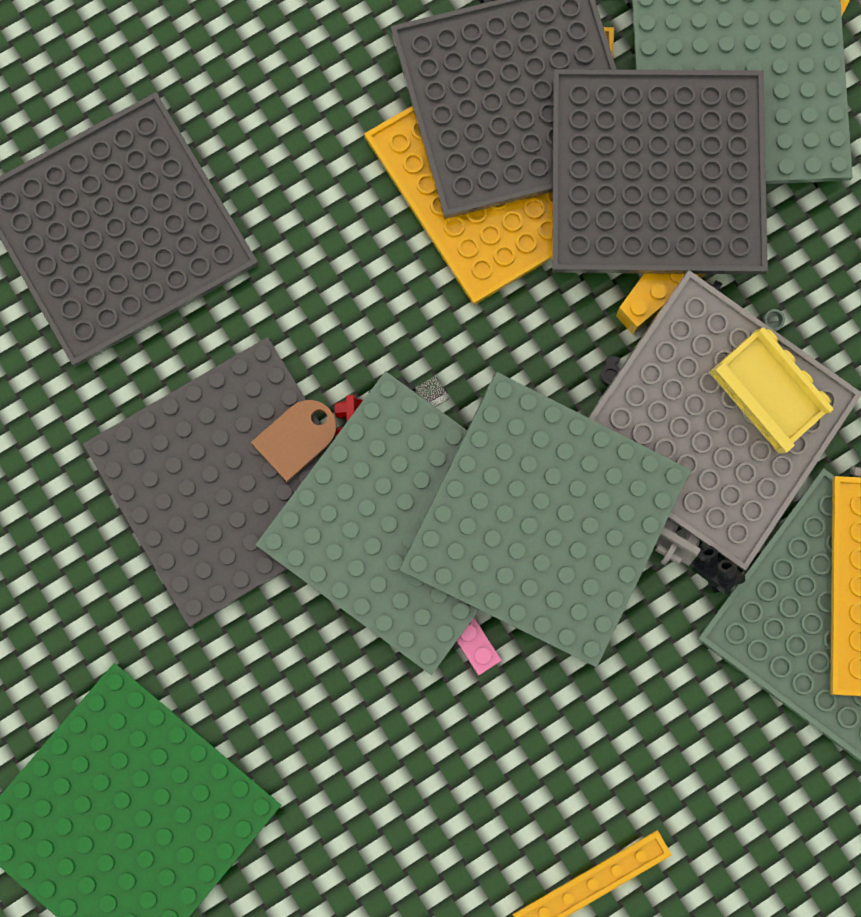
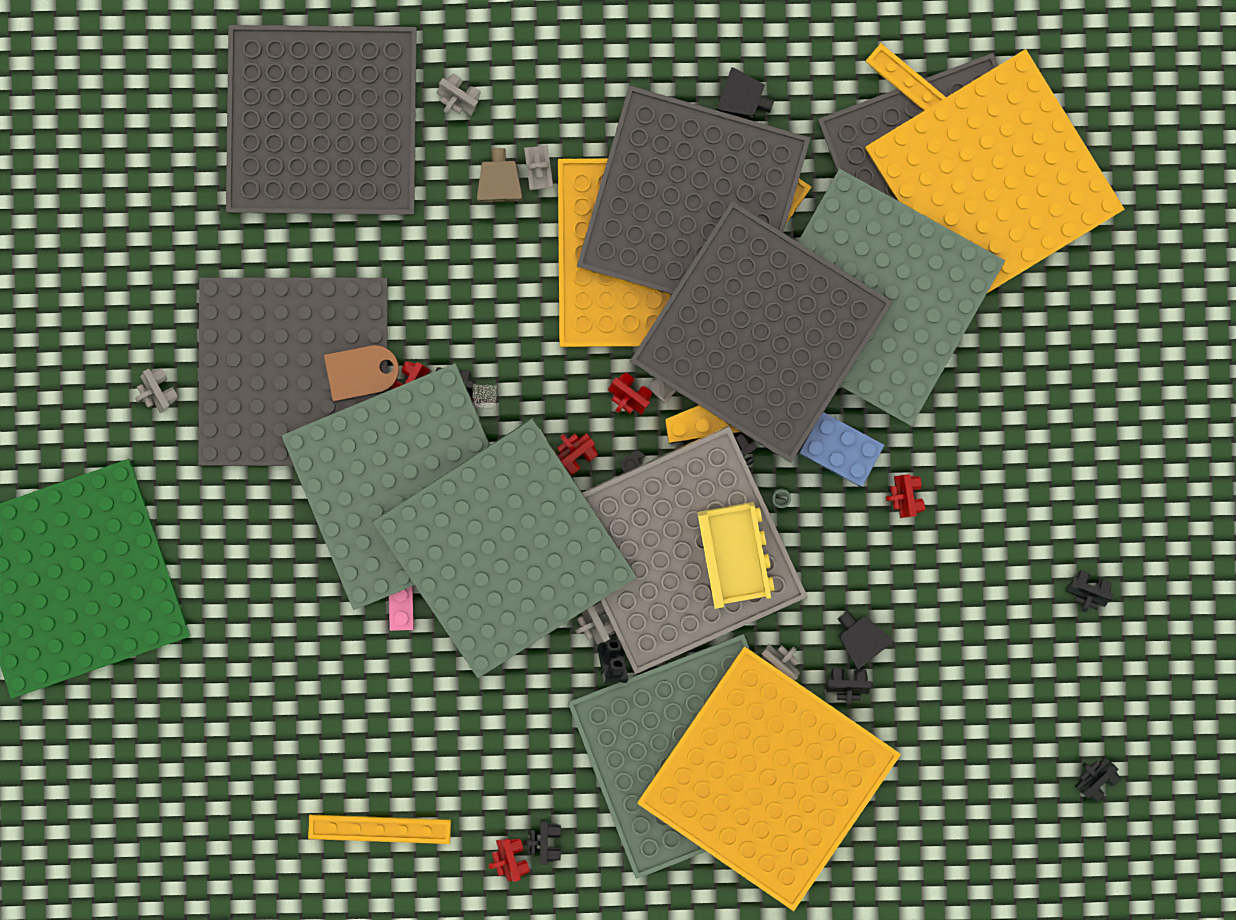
camera: 30 degrees right, 10 degrees up
none -> light grey hips [135,368,178,413]
none -> light grey hips [436,74,481,116]
none -> dark tan torso [477,148,523,203]
none -> red hips [488,838,530,882]
none -> black hips [523,819,561,865]
none -> light grey hips [524,145,553,191]
none -> red hips [557,433,598,475]
none -> red hips [608,372,652,415]
none -> light grey tile [647,379,676,404]
none -> medium blue brick [798,412,884,487]

